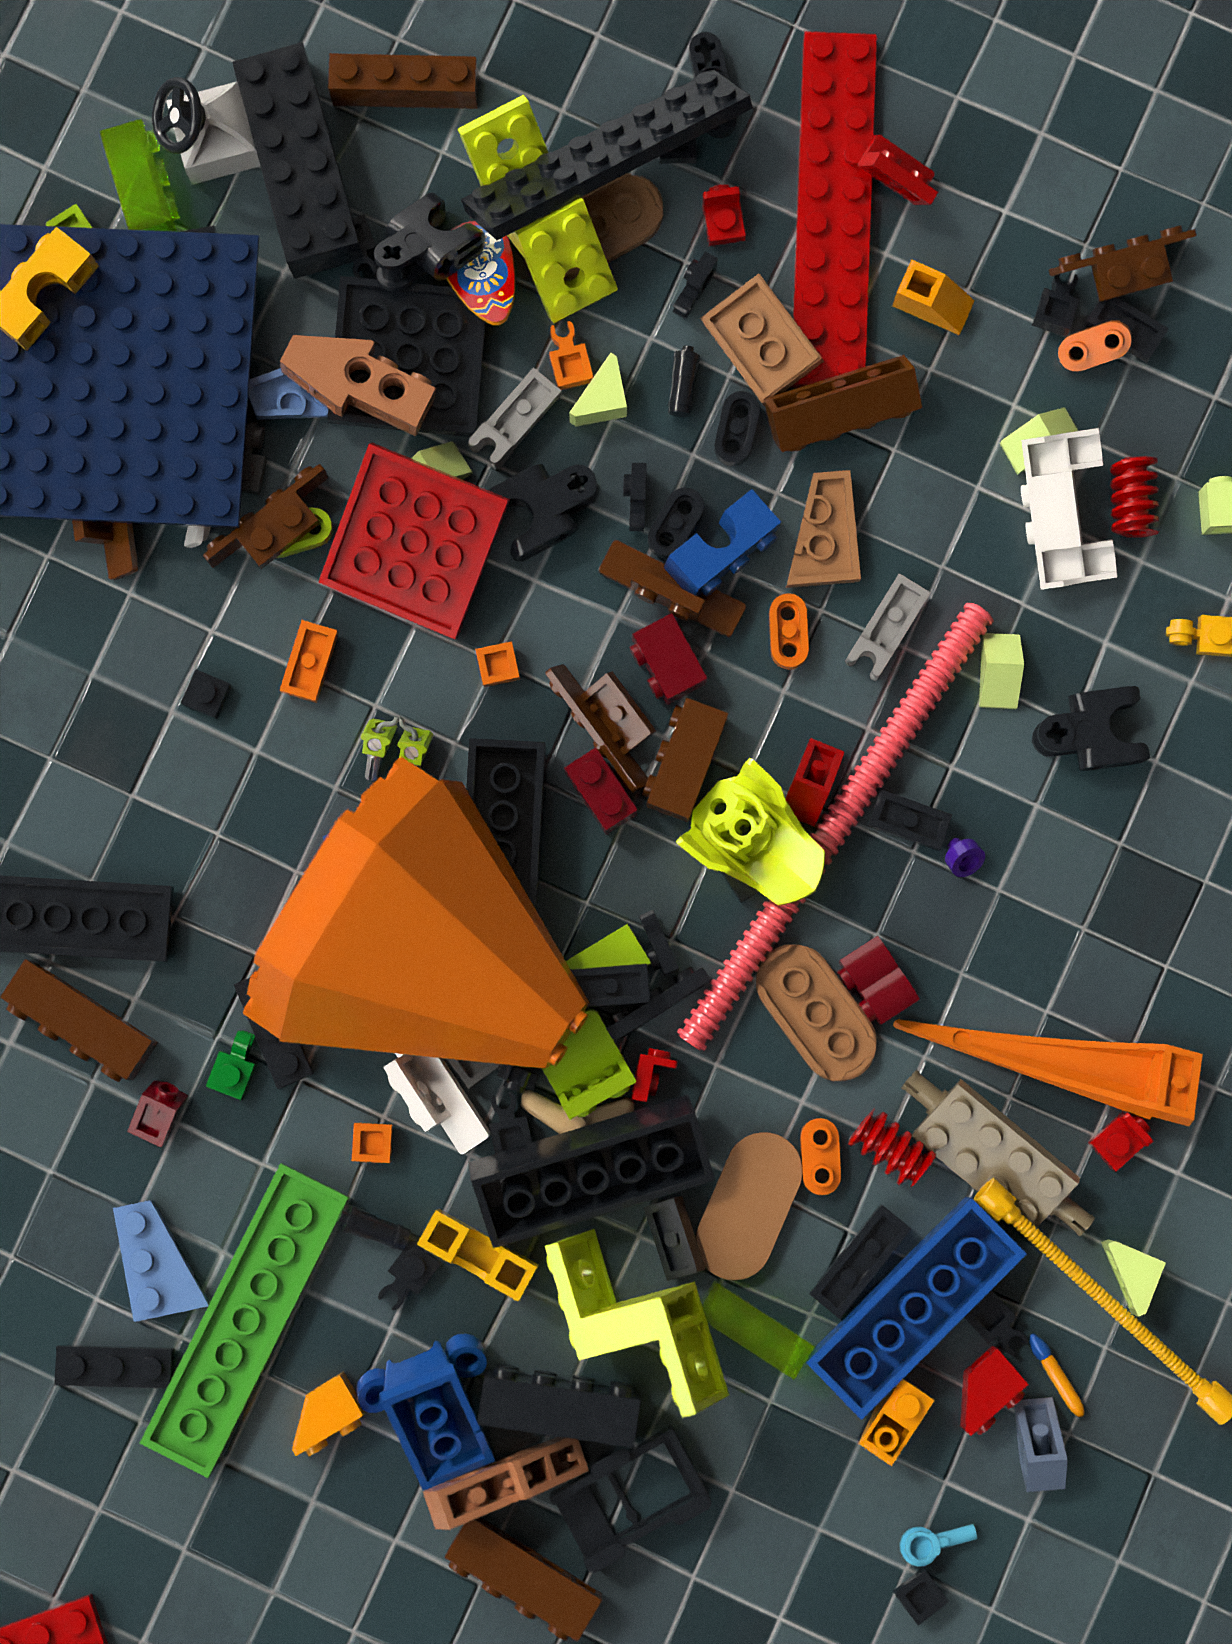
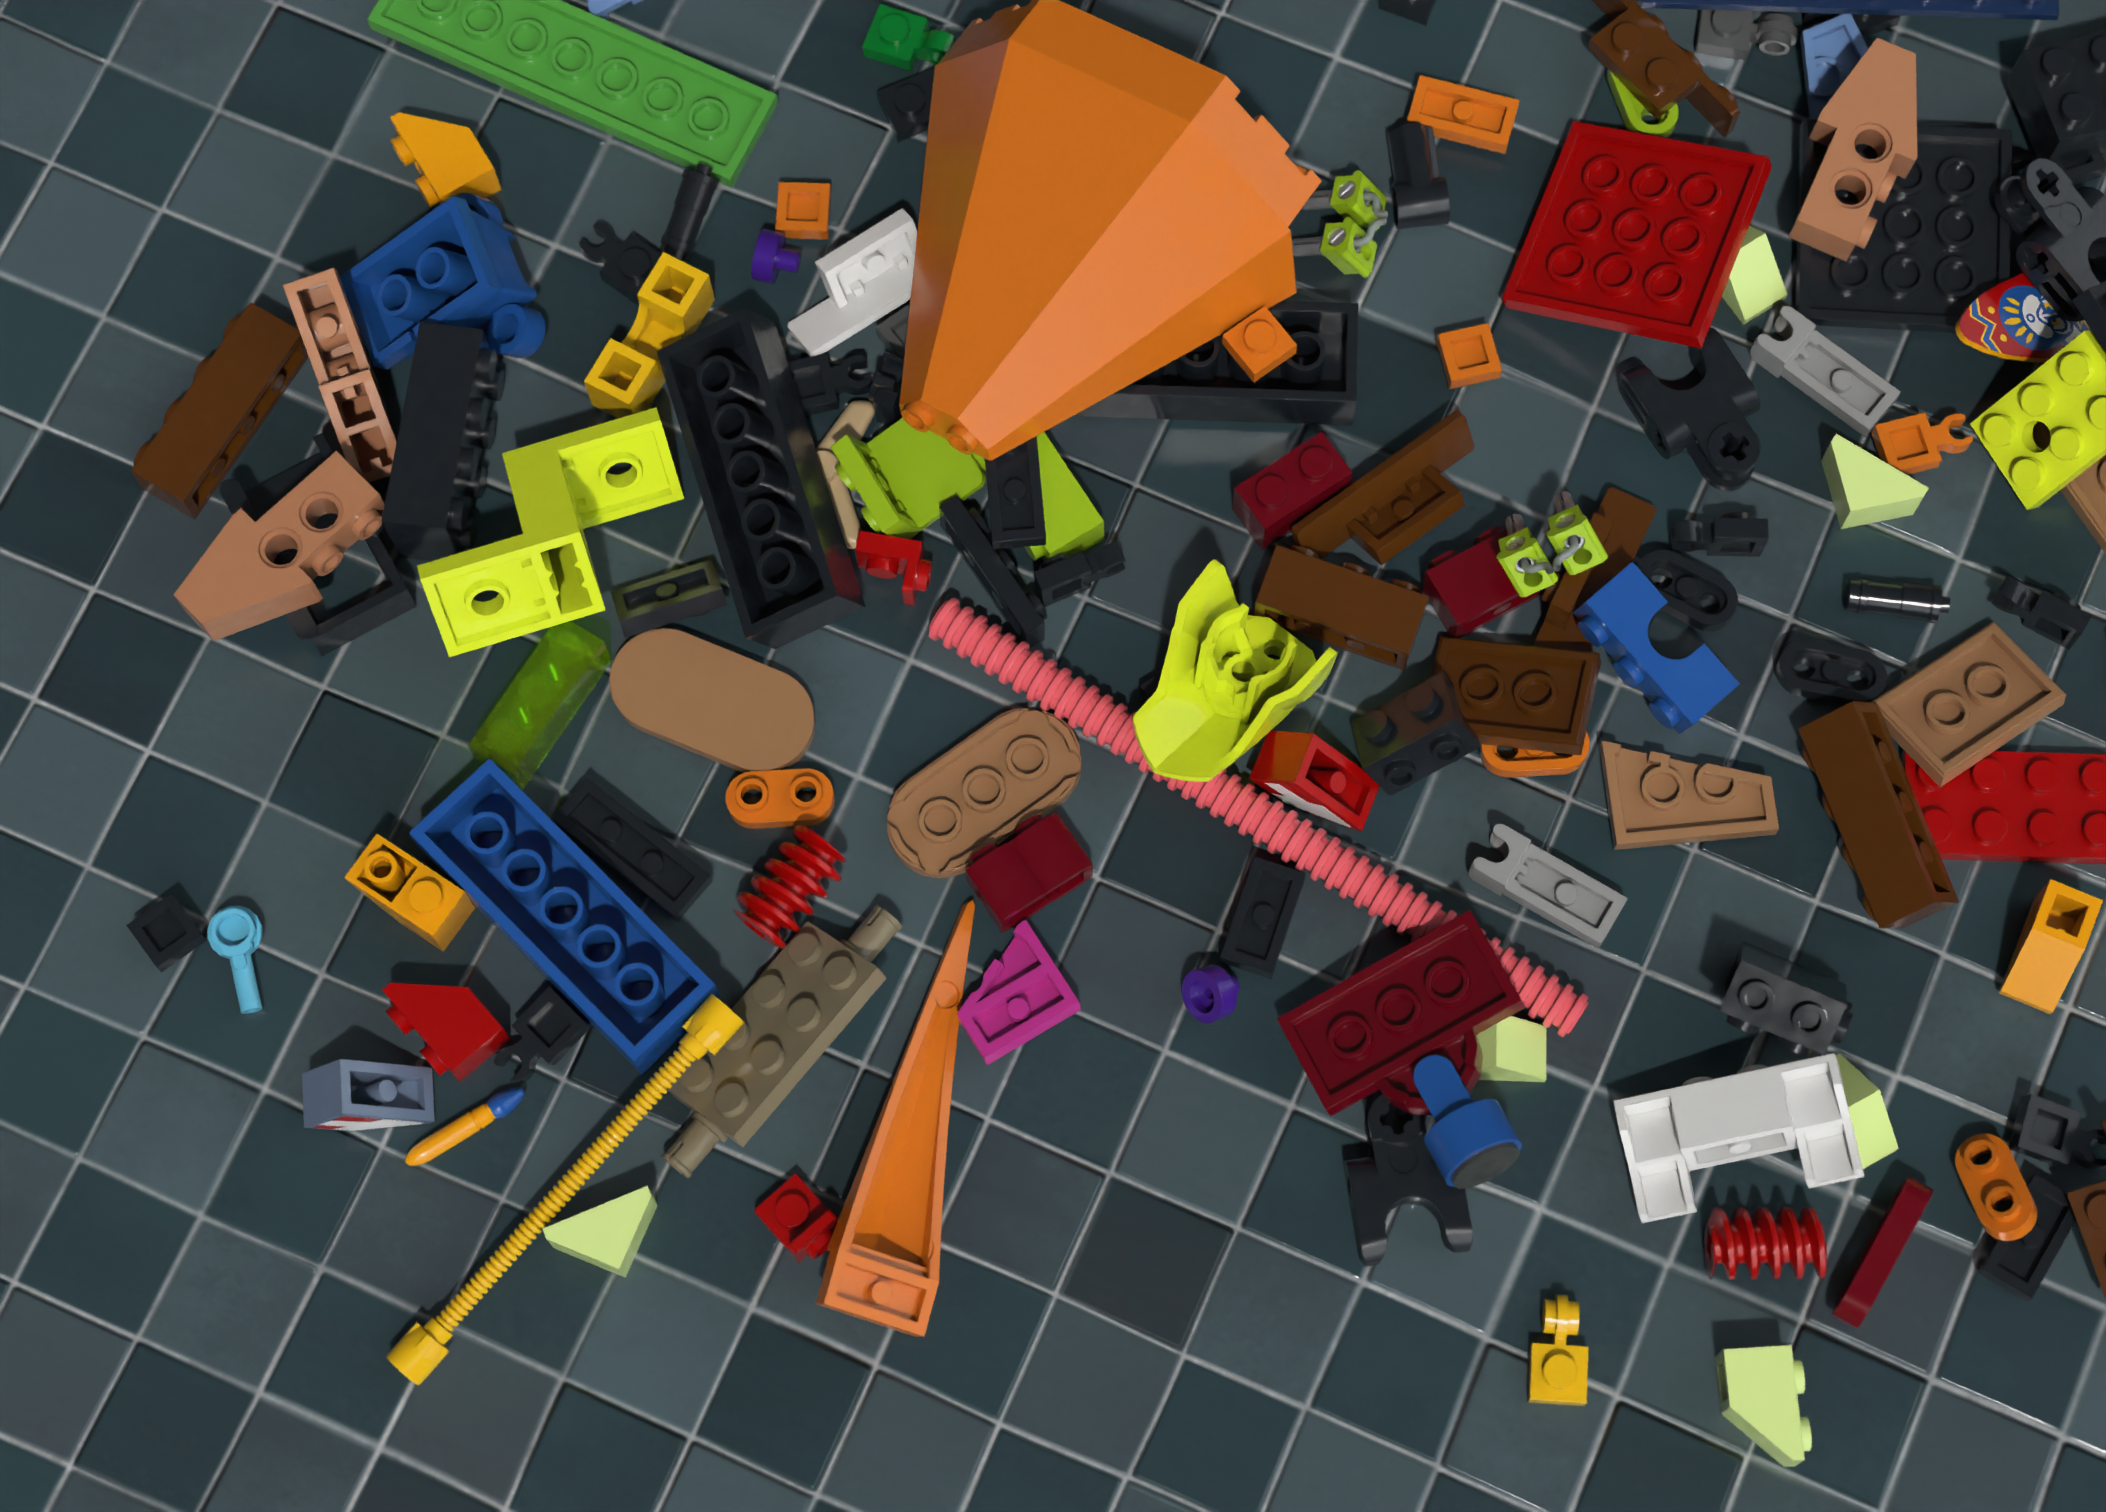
camera: 90 degrees right, 10 degrees down
none -> nougat brick [174,451,385,641]
none -> dark purple tile [751,229,801,284]
none -> dark pink wing [957,920,1081,1065]
none -> orange plate [1222,306,1297,382]
none -> dark red plate [1277,910,1525,1189]
none -> black bracket [1351,672,1480,795]
none -> black piece [1388,122,1450,229]
none -> reddish brown tile [1431,636,1601,755]
none -> lime piece [1497,491,1608,597]
none -> black brick [1719,941,1853,1056]
none -> dark red beam [1831,1175,1934,1329]

